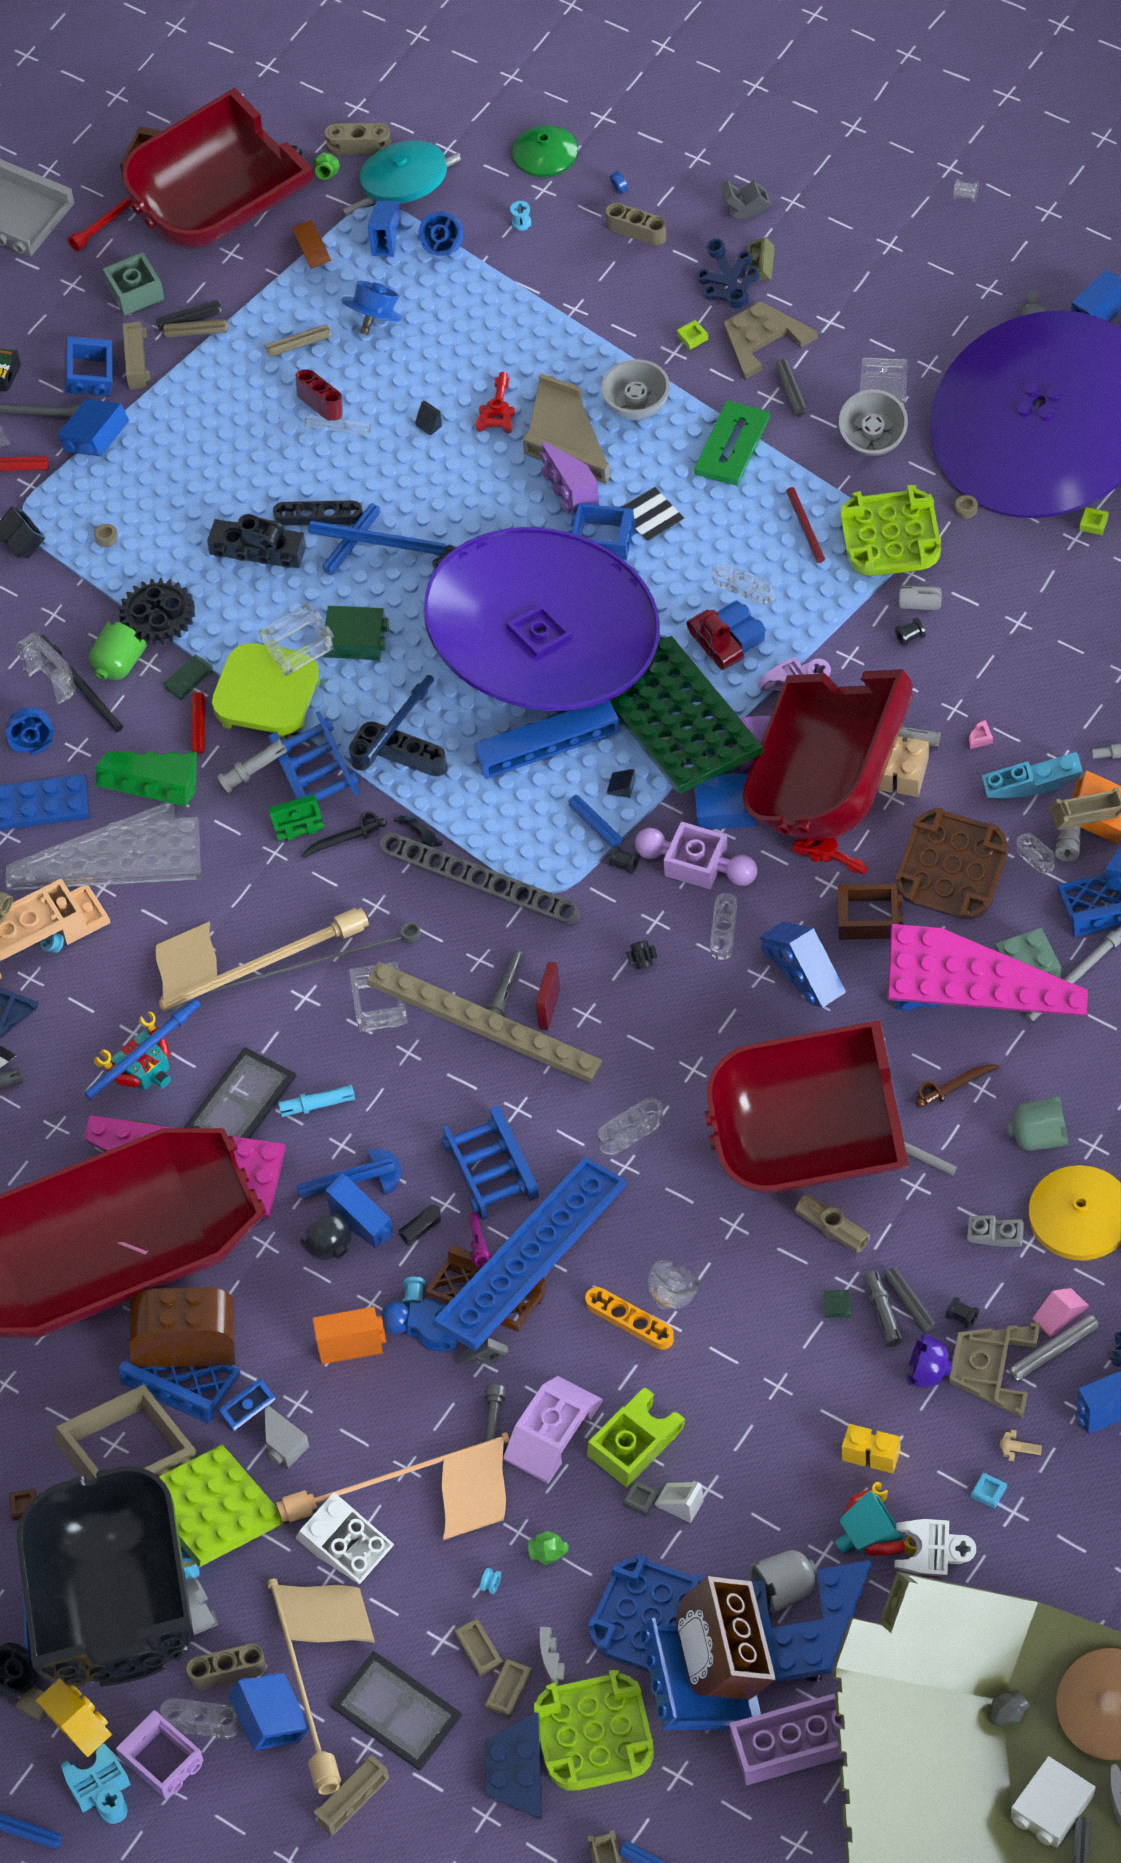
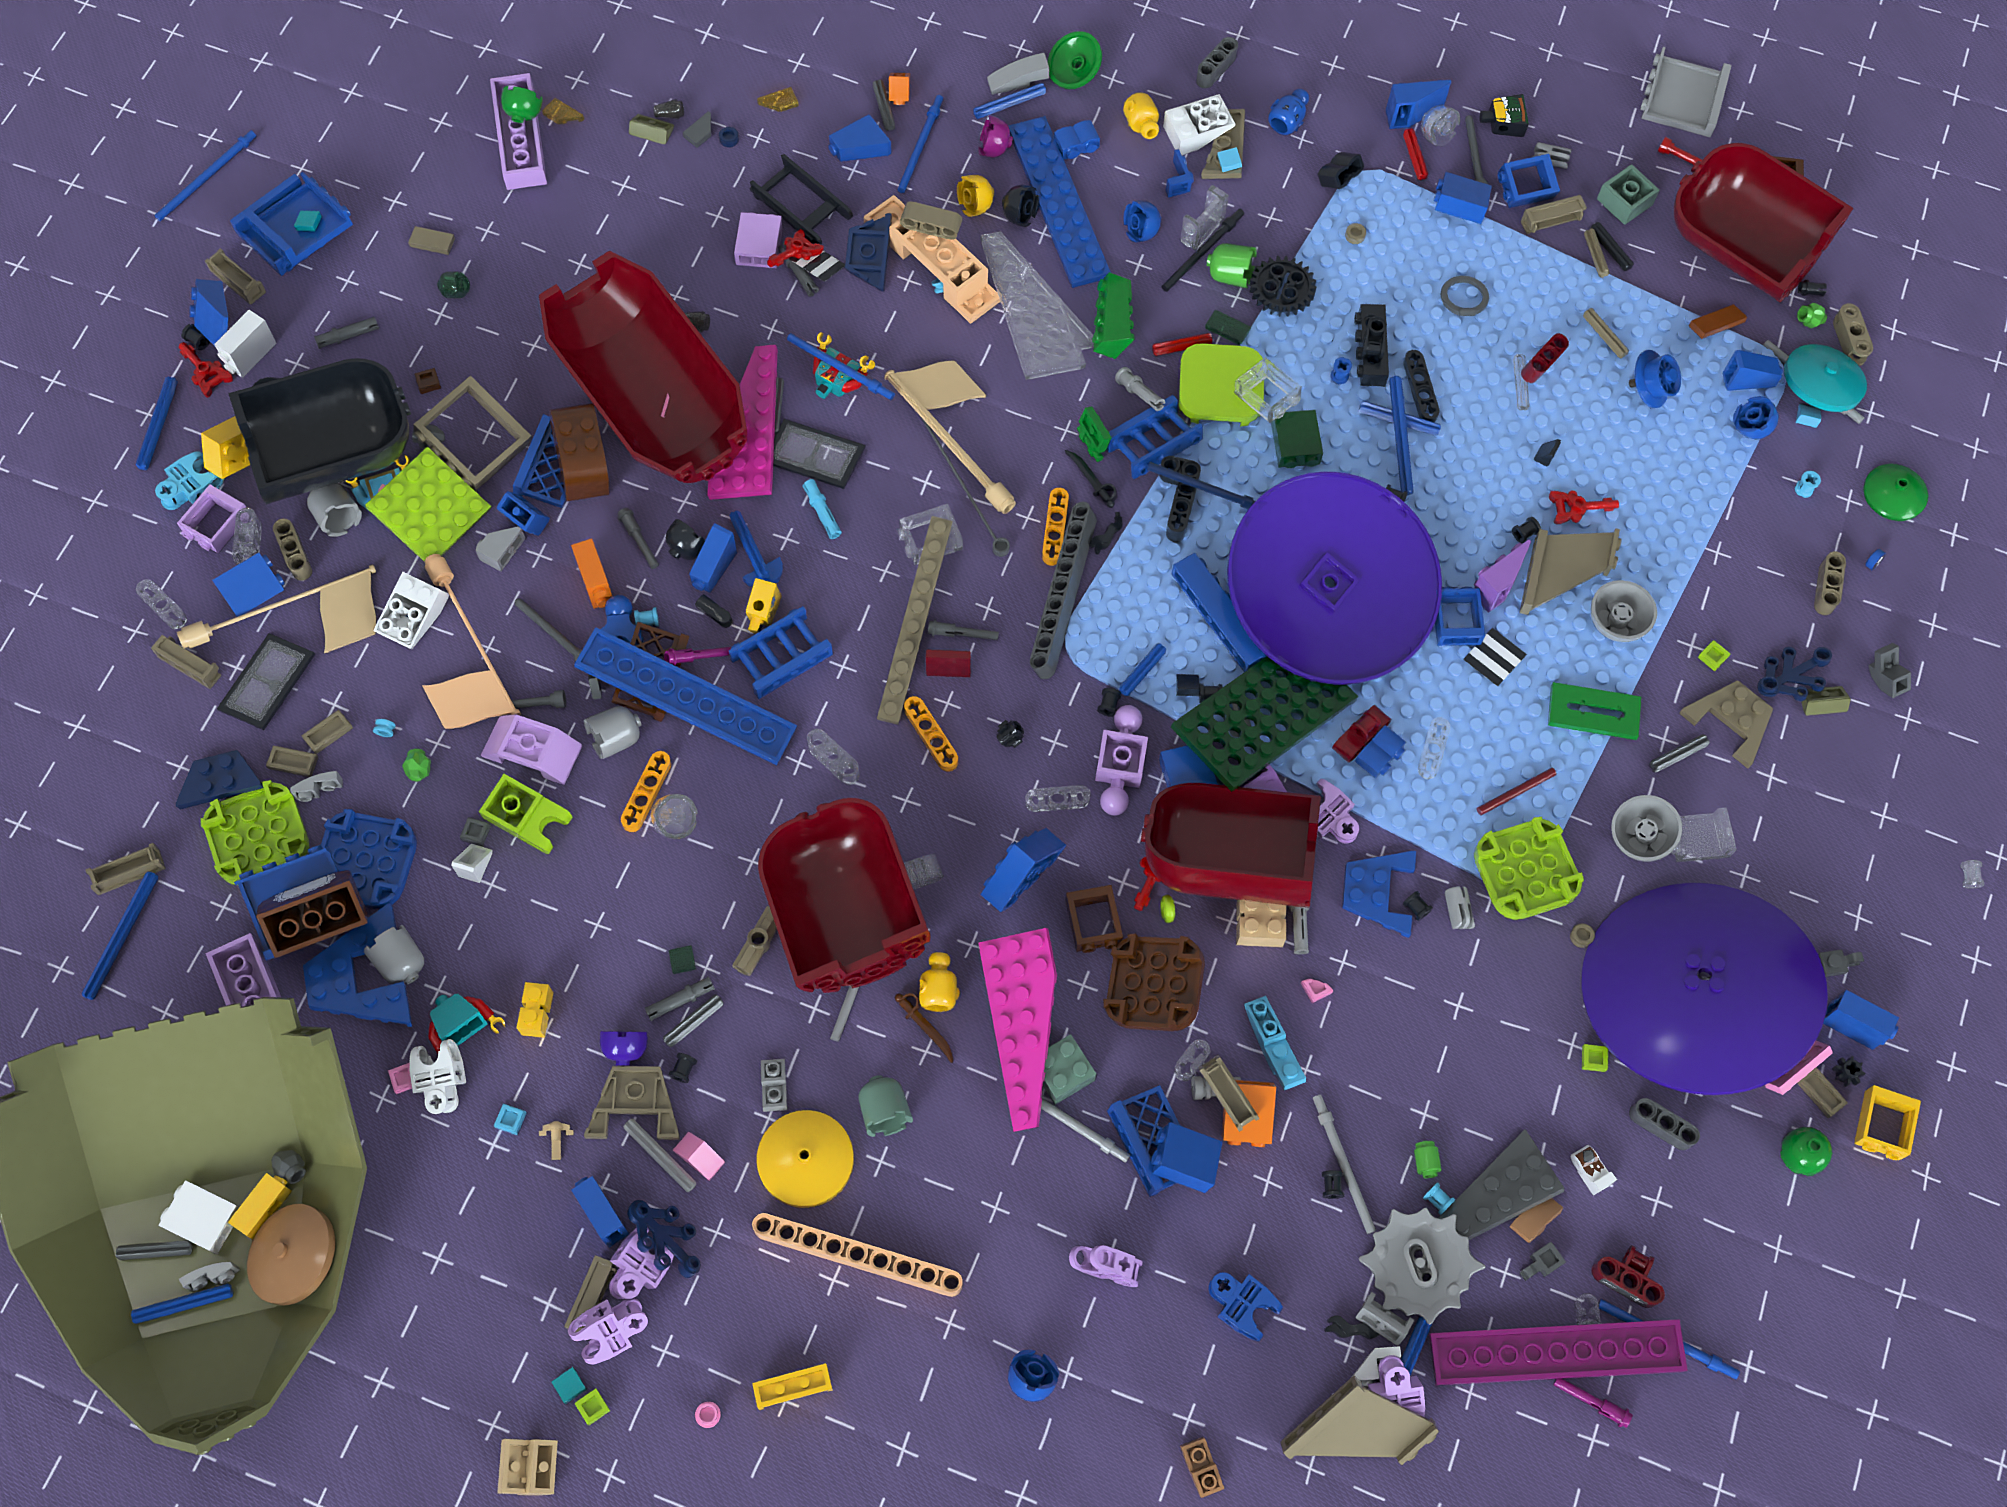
camera: 70 degrees right, 10 degrees up
none -> clear beam [136,579,187,629]
none -> yellow brick [228,1173,292,1240]
none -> dark grey piece [514,598,583,662]
none -> light grey cylinder [584,706,642,759]
none -> dark grey pin [617,508,659,569]
none -> yellow torso [746,578,782,634]
none -> light orange beam [904,696,958,772]
none -> yellow piece [919,952,960,1012]
none -> light orange beam [1042,488,1069,566]
none -> lime piece [1160,895,1175,923]
none -> black bush [1199,683,1223,703]
none -> blue bush [1330,357,1352,384]
none -> blue wing [1342,851,1416,938]
none -> dark grey piece [1440,276,1489,316]
none -> black bush [1512,516,1541,544]
none -> light grey arm [1532,142,1572,169]
none -> medium azure slope [1796,404,1821,428]

